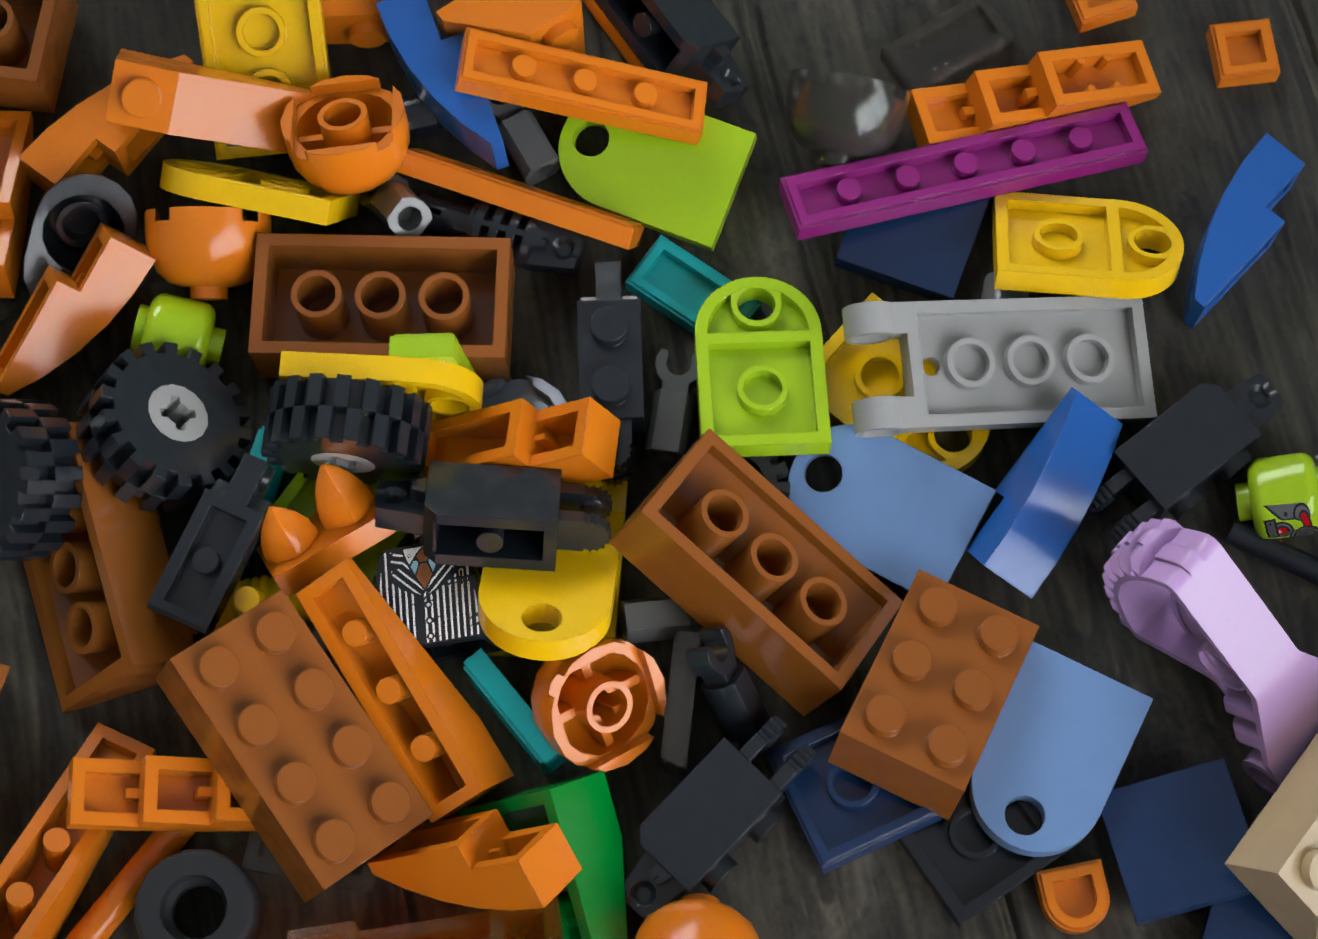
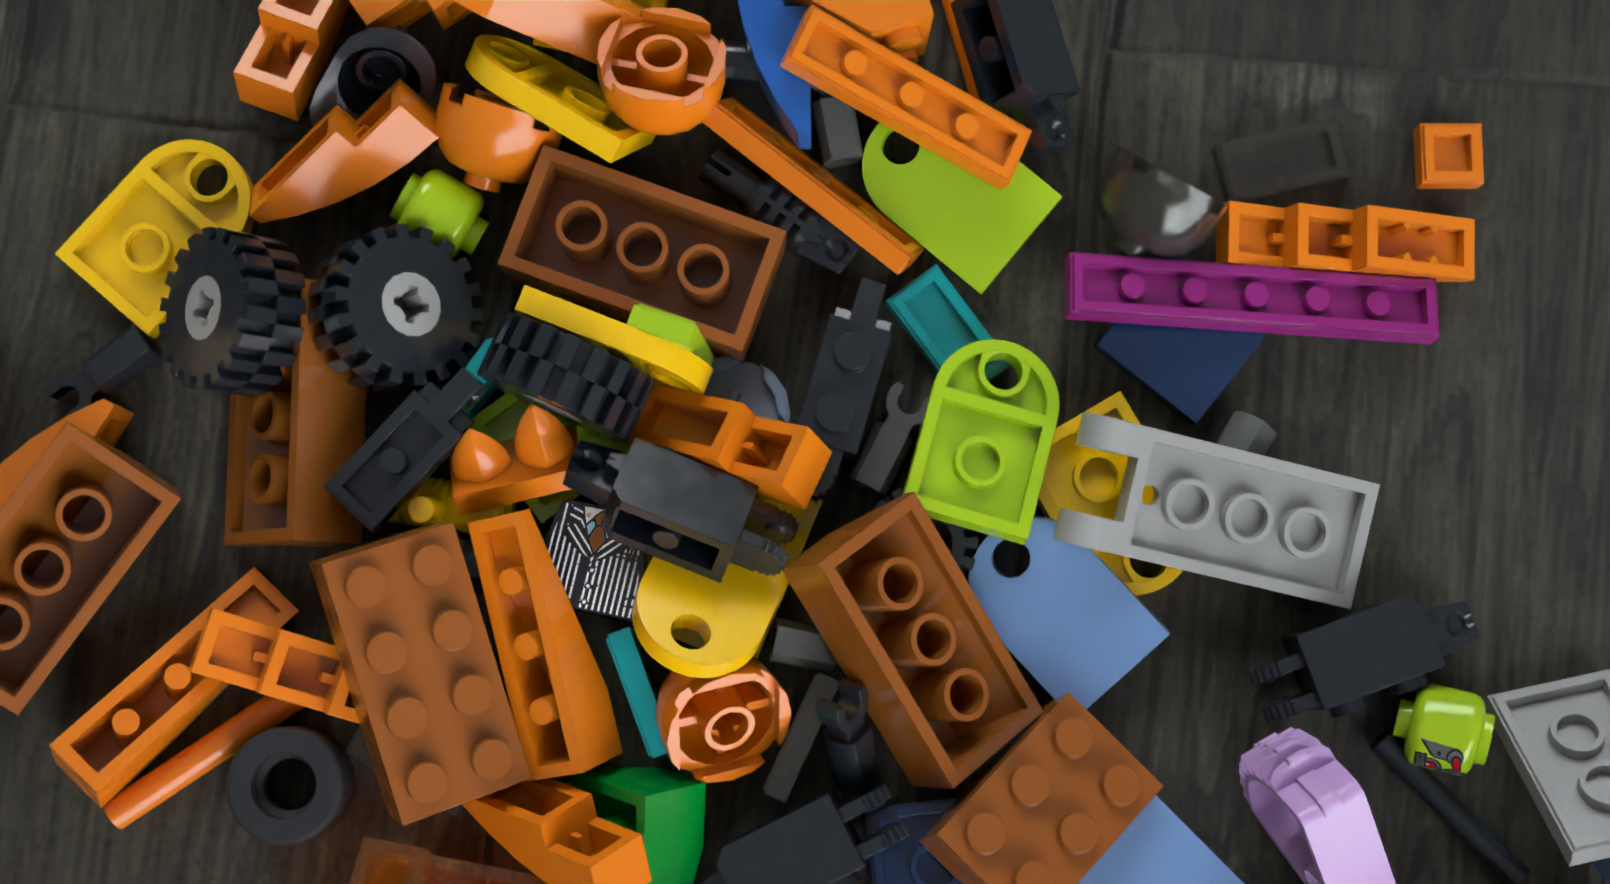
camera: 10 degrees right, 10 degrees up
dark grey bar [360,173,433,236] -> none
blue slope [966,387,1123,599] -> none
yellow tile [992,192,1184,299] -> none
blue slope [1183,133,1305,329] -> none
orange tile [1206,18,1281,88] -> none

